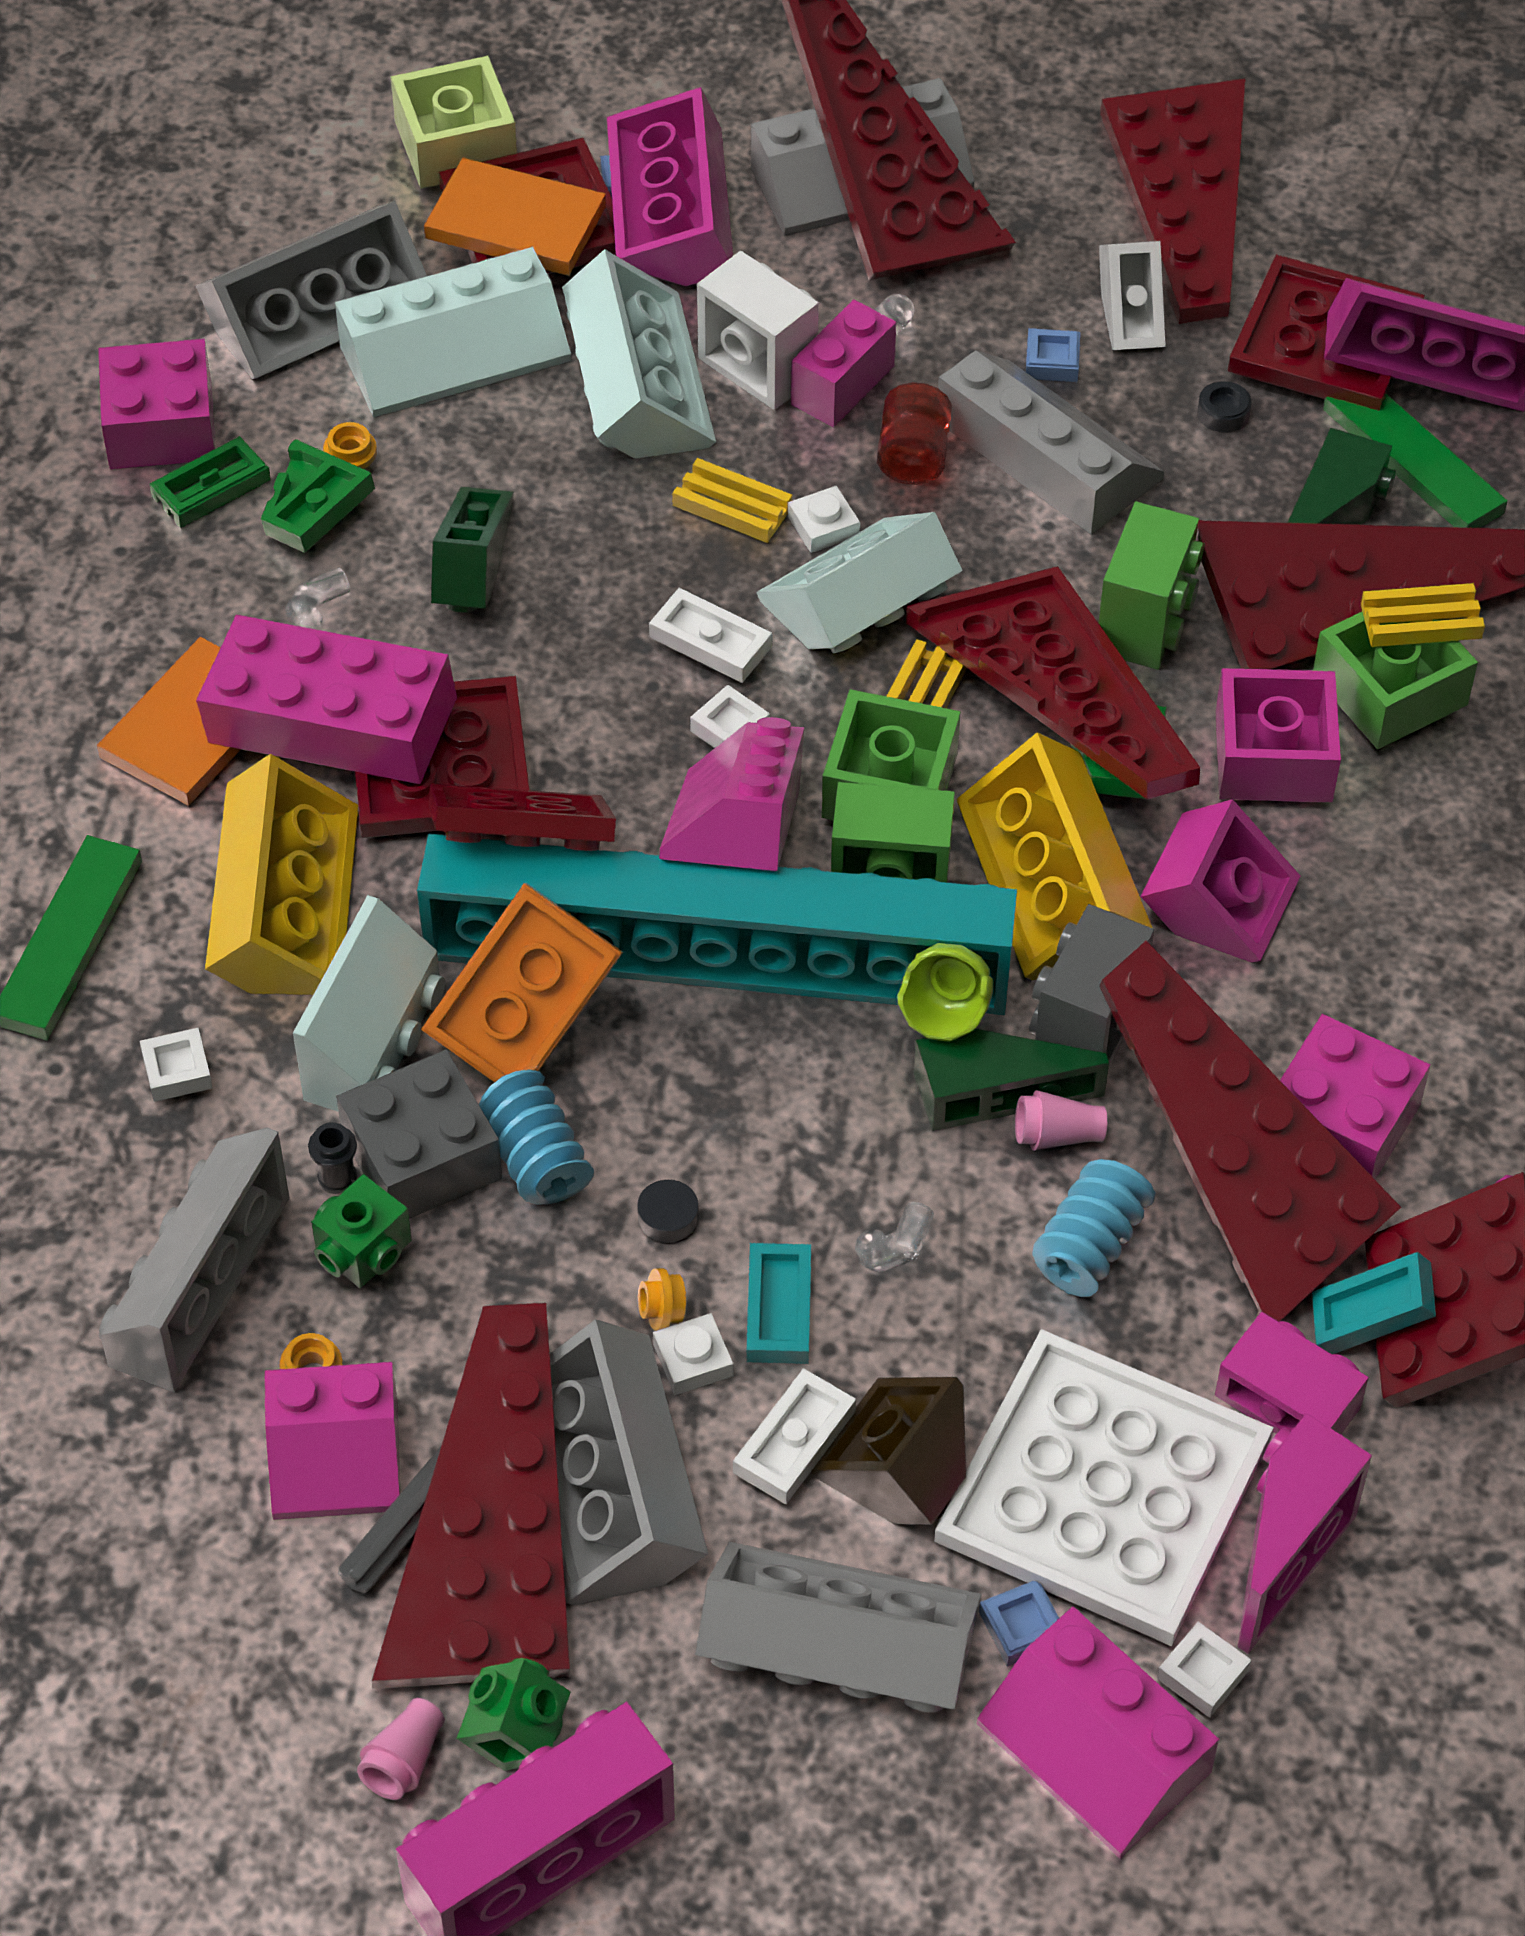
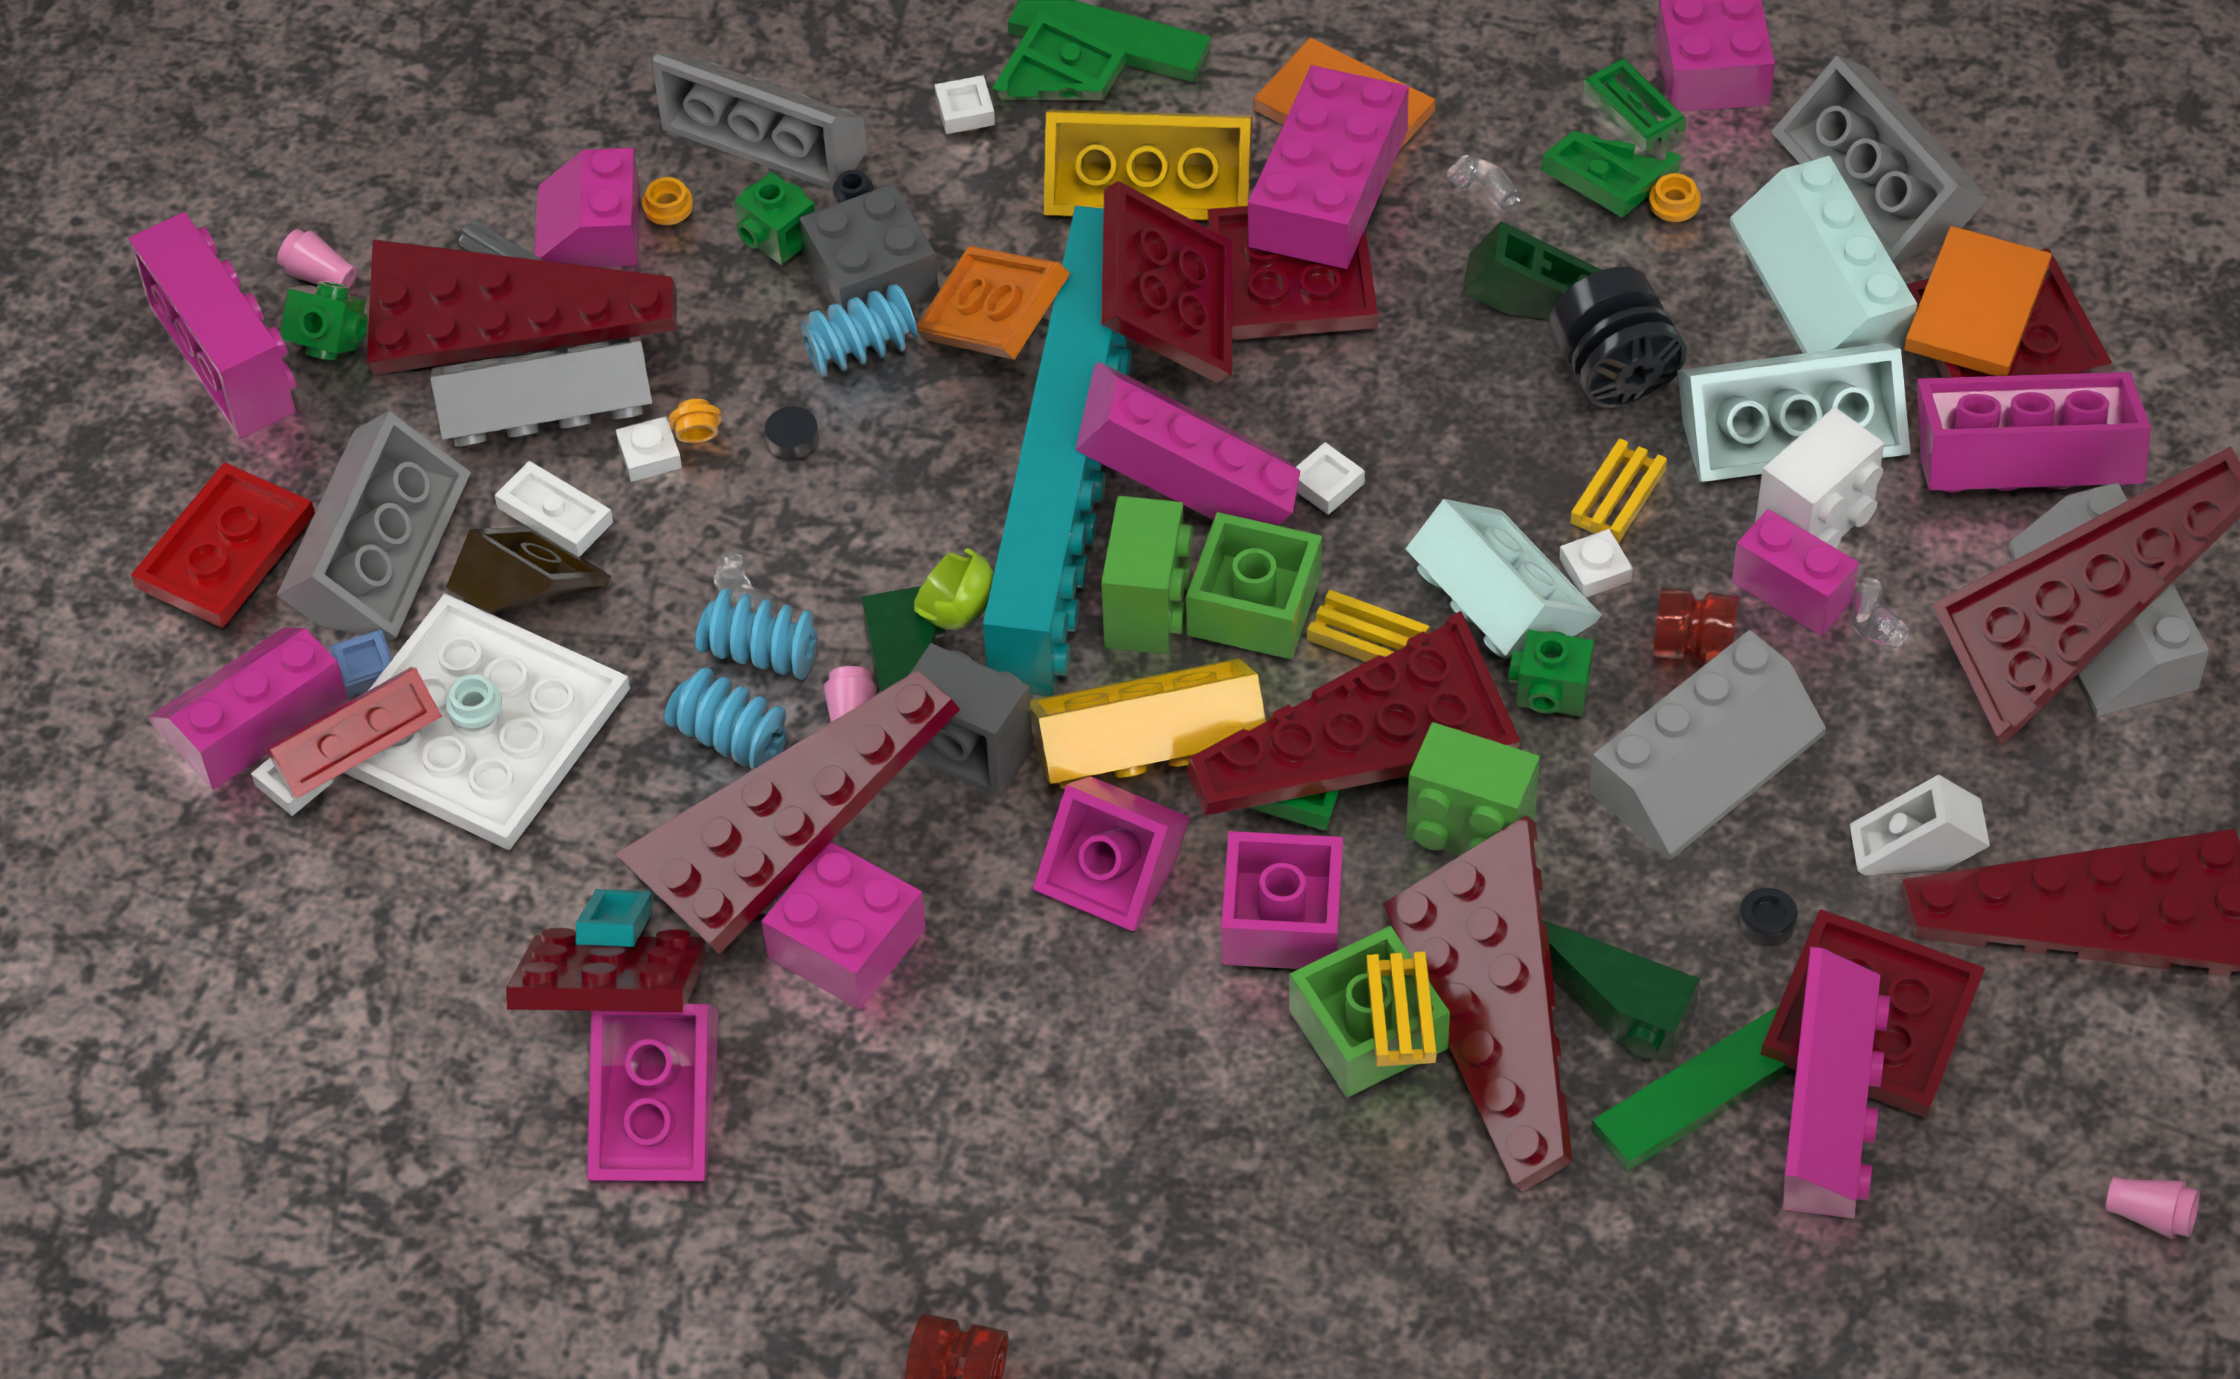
camera: 95 degrees right, 0 degrees up
light aqua slope [293,895,445,1112] -> none
yellowish green brick [391,56,517,189] -> none
white plate [649,588,772,683] -> none
teal tile [746,1243,811,1364] -> none
medium blue tile [1026,328,1080,382] -> none
dark pink brick [1214,1312,1369,1435] -> none
dark pink slope [1237,1413,1372,1654] -> none
none -> red plate [131,462,315,628]
none -> plate [265,667,442,799]
none -> light aqua plate [446,674,502,728]
none -> medium azure piece [695,588,818,680]
none -> green wing [992,11,1128,100]
none -> green brick [1508,630,1594,716]
none -> black wheel [1549,267,1687,408]
none -> bright pink cone [2106,1177,2200,1239]

